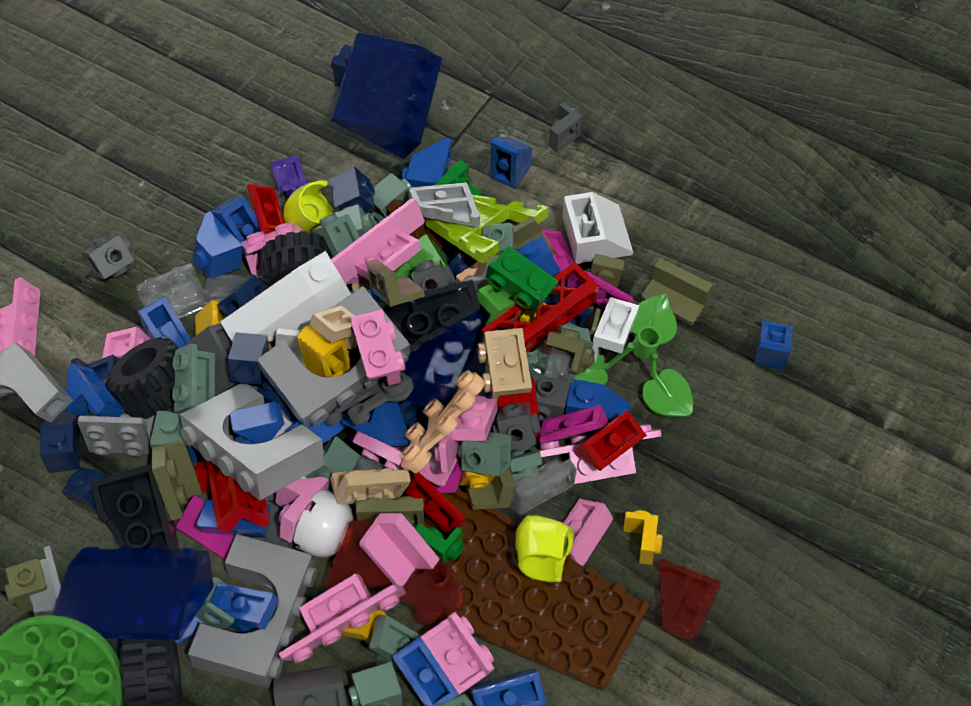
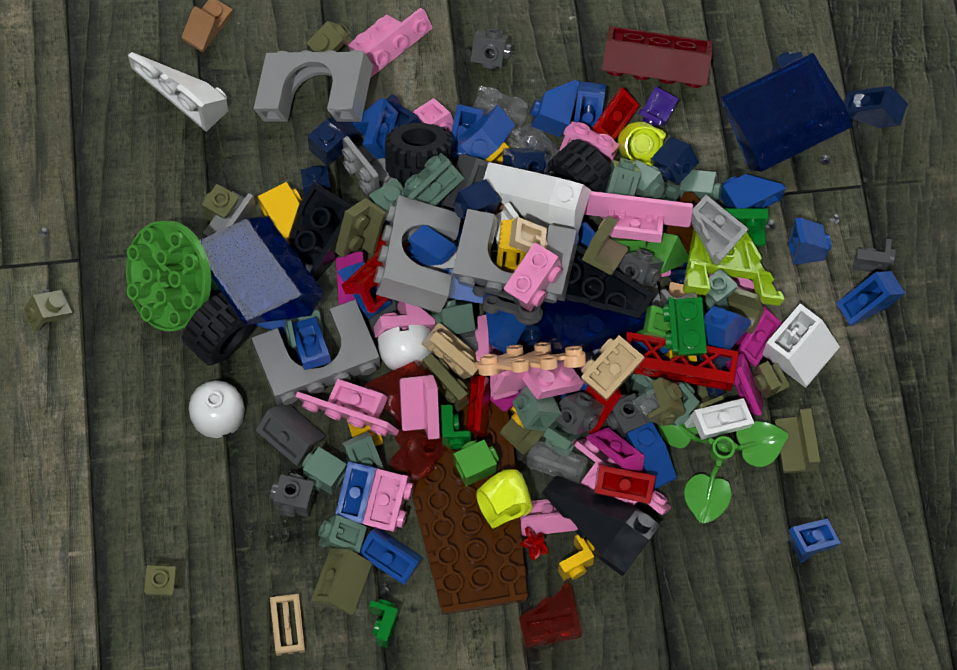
camera: 50 degrees right, 10 degrees up
none -> yellow slope [258,182,302,250]
none -> bright green brick [453,440,499,487]
none -> blue slope [456,105,515,160]
none -> red plant [520,527,548,561]
none -> black wedge [542,475,660,576]
none -> dark red slope [602,26,712,88]
none -> blue slope [836,271,906,326]
none -> dark blue slope [841,86,908,128]

